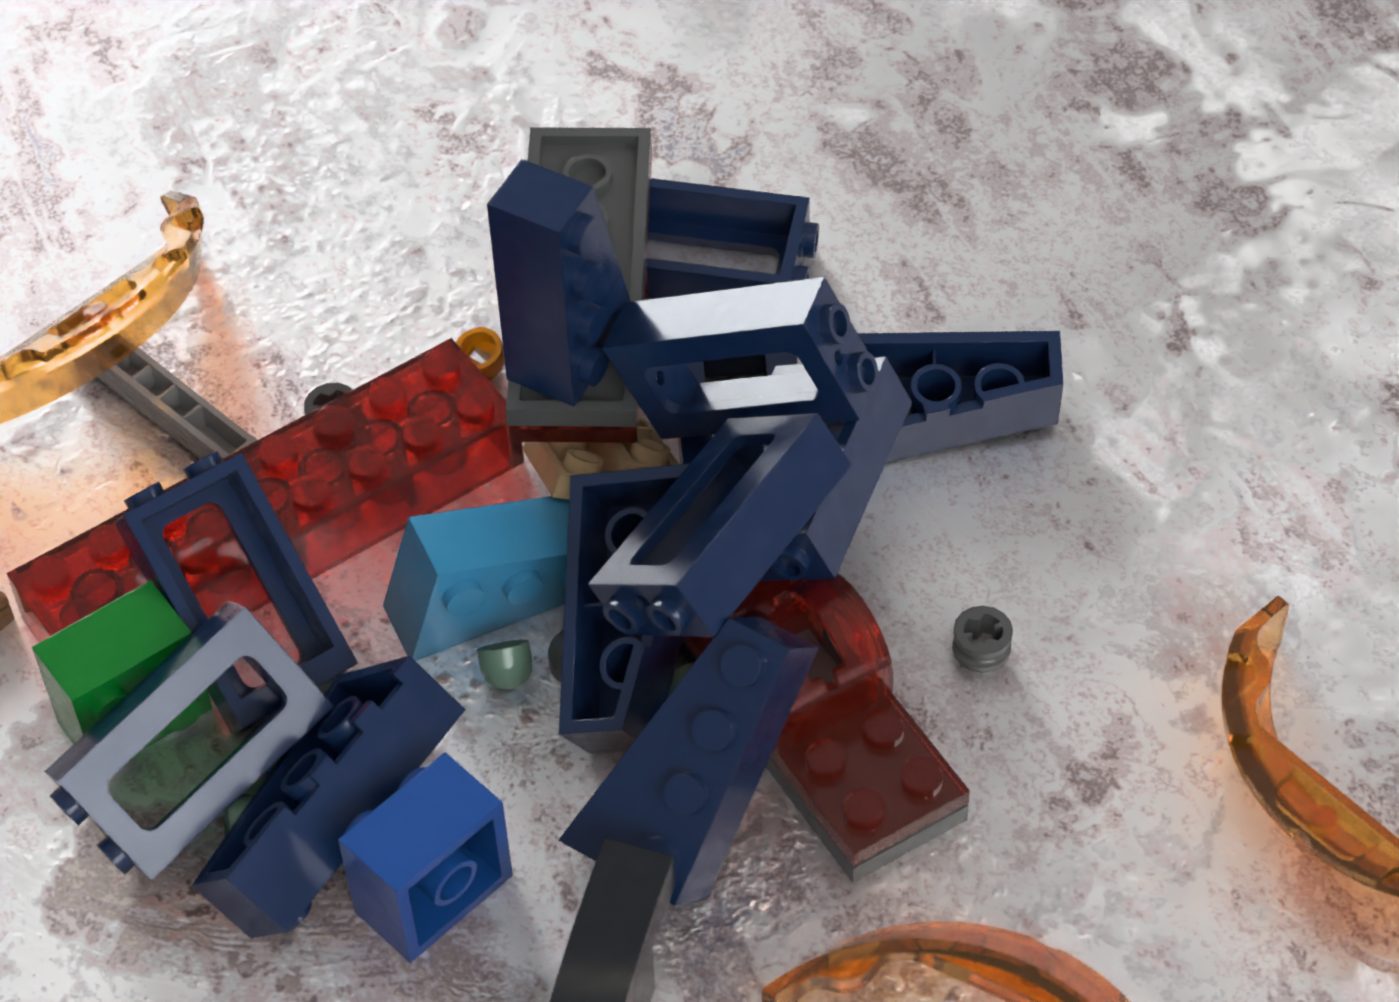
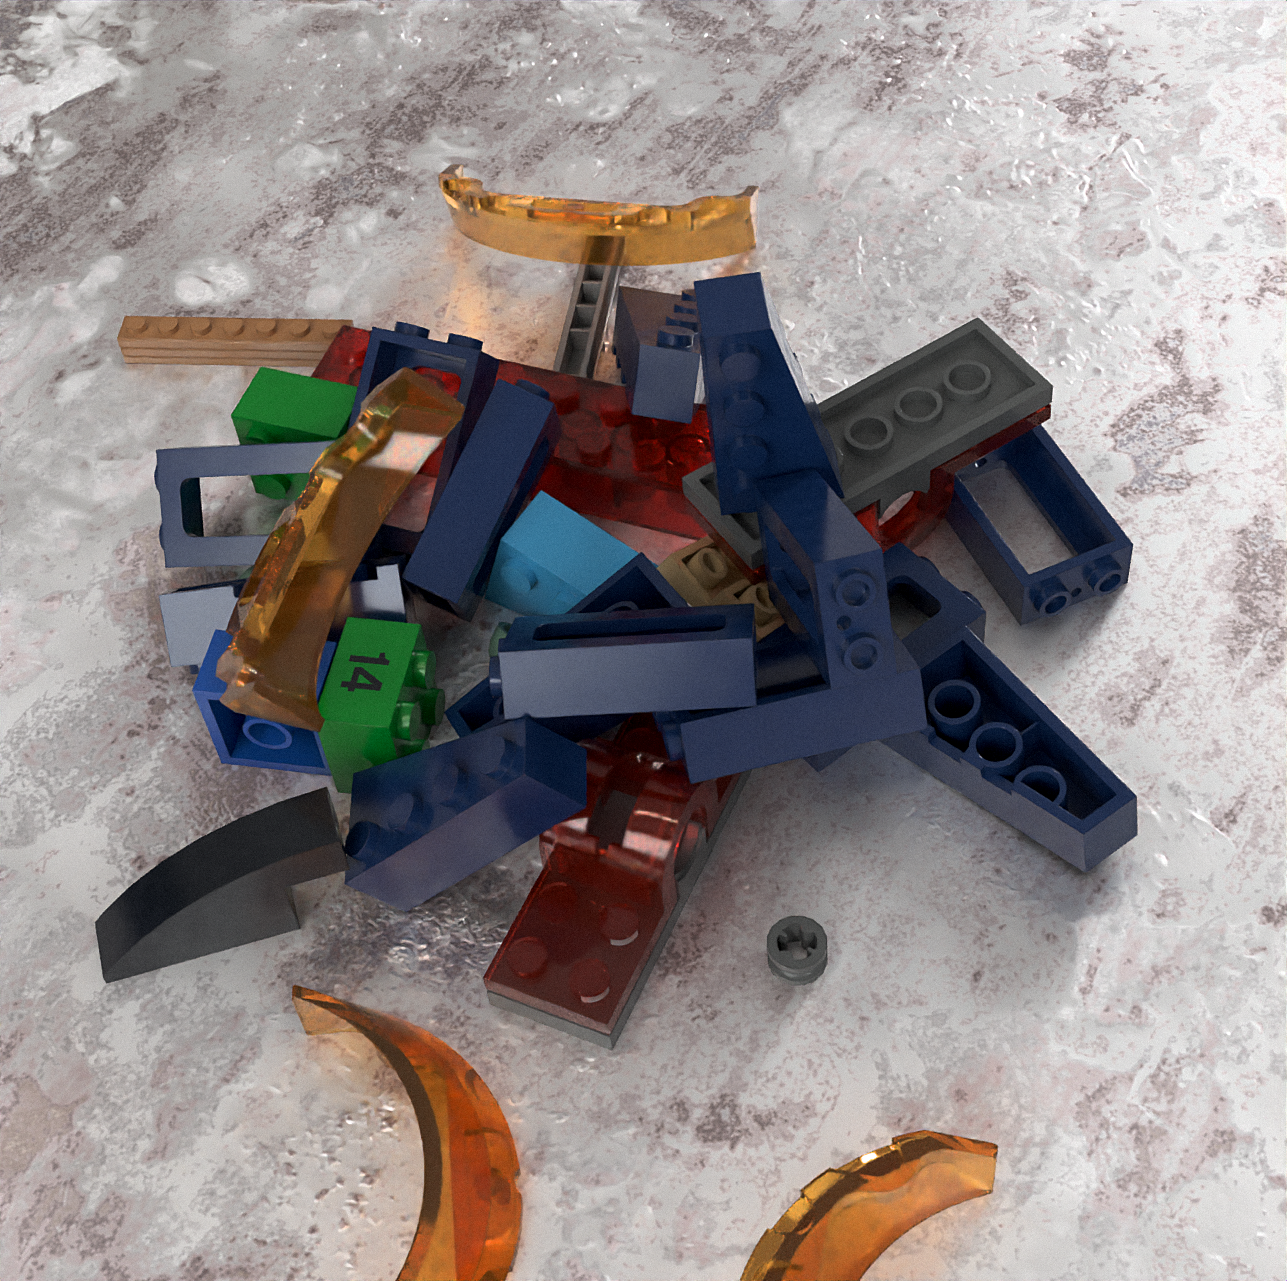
camera: 60 degrees right, 0 degrees up
none -> clear orange windscreen [216,367,465,732]
none -> green brick [313,617,445,794]
none -> dark blue piece [401,378,562,623]
none -> dark blue wedge [611,286,705,424]

